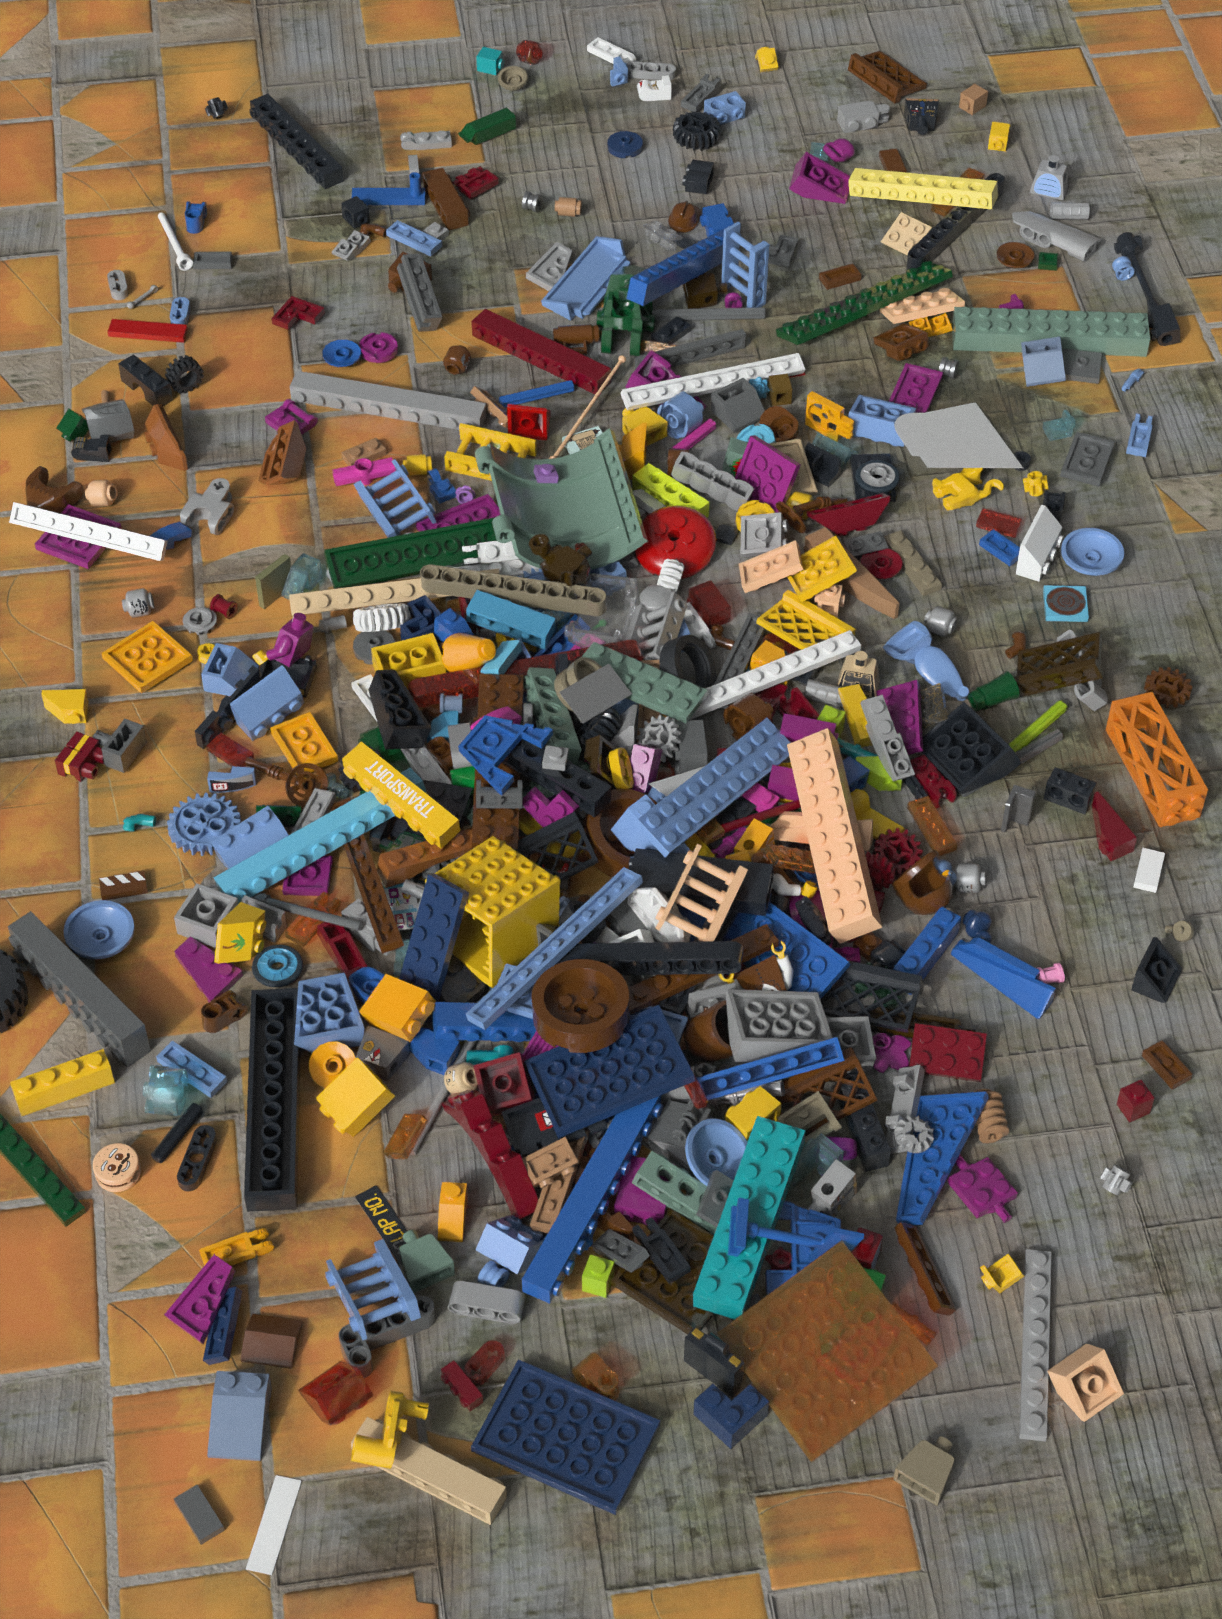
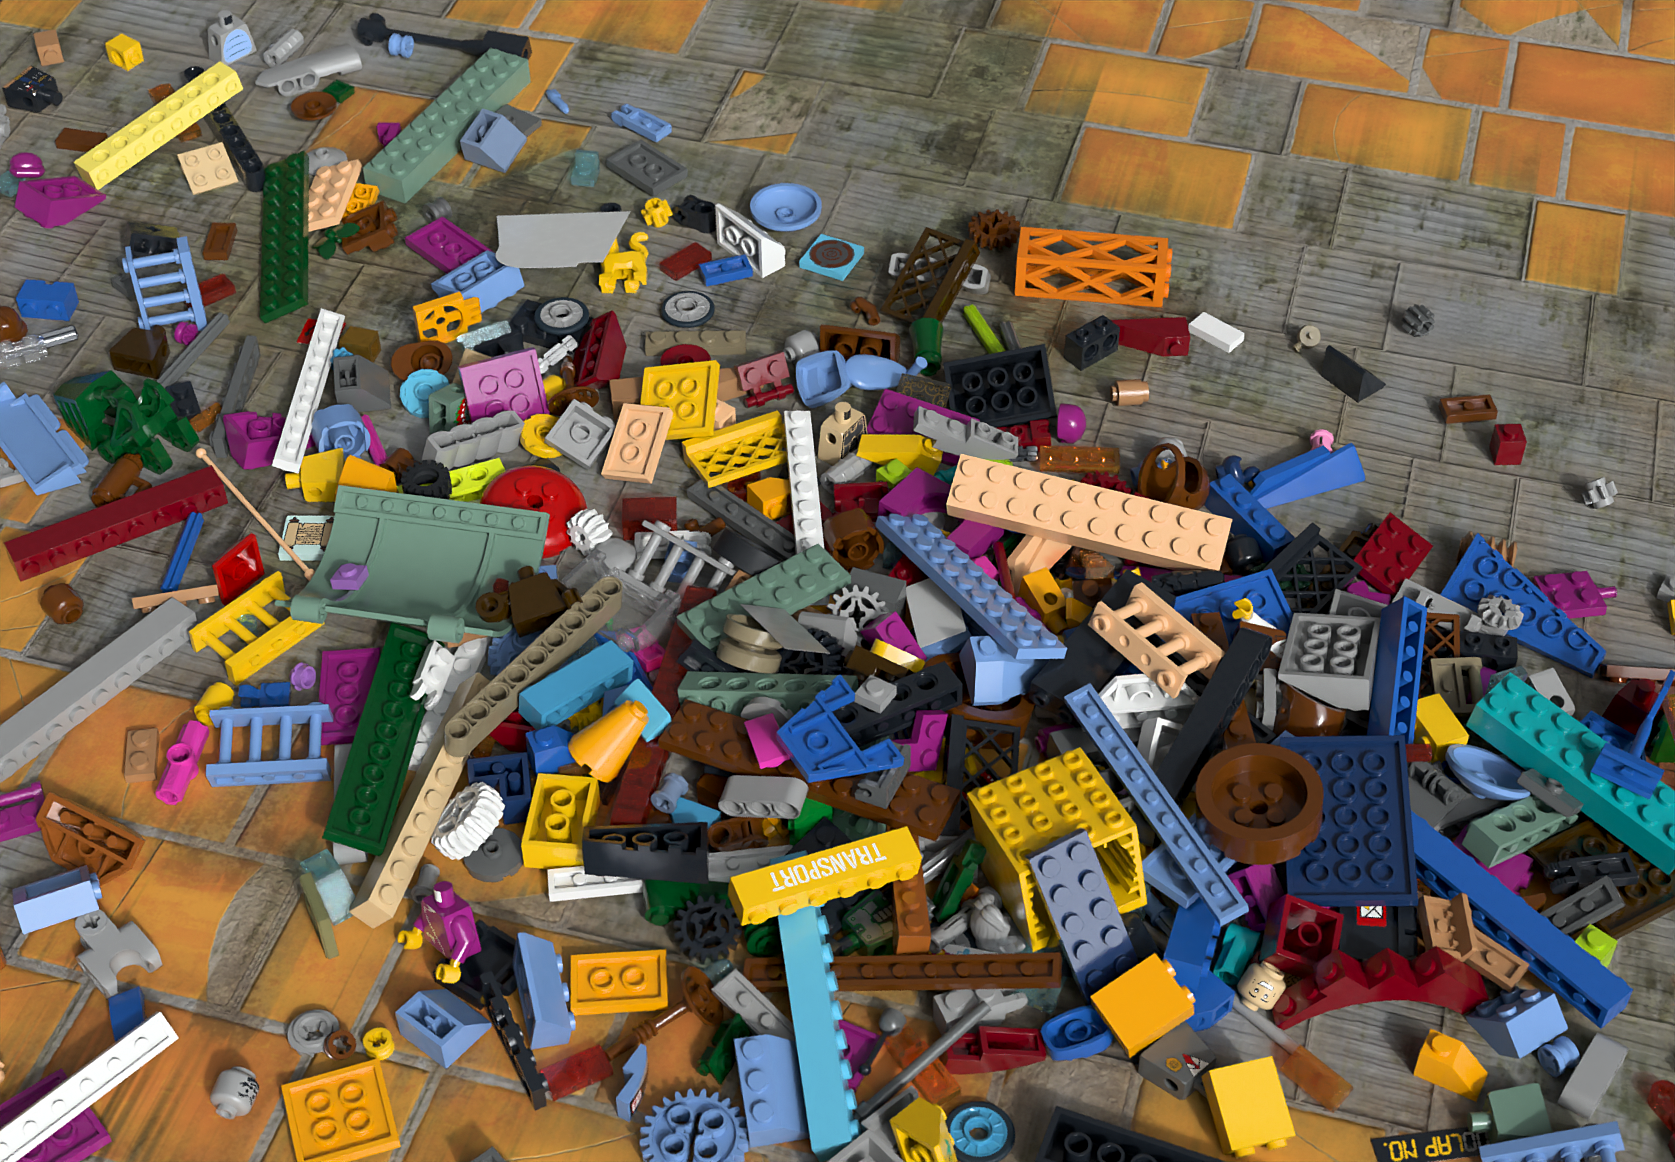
camera: 65 degrees left, 5 degrees down
dark red bush [210,594,238,619] -> none
medium blue wedge [294,973,364,1053] -> none
light orange dish [309,1042,356,1088] -> none
blue brick [627,228,741,306] -> none
dark grey hinge [843,531,889,557] -> none
flat silver panel [1001,785,1036,832] -> none
none -> window [12,865,103,934]
none -> black brick [124,221,180,257]
none -> clear red tile [183,273,236,308]
none -> light grey dish [307,147,348,176]
none -> dark green piece [311,221,360,260]
none -> reddish brown bush [323,1030,356,1061]
none -> black tyre [401,460,452,500]
none -> axle [538,335,578,374]
none -> light grey wheel [661,291,715,328]
none -> dark red plate [734,351,794,408]
none -> reddish brown slope [820,324,900,363]
none -> hinge [859,1008,907,1076]
none -> magenta hair [1057,403,1086,444]
none -> medium nougat brick [1110,379,1149,406]

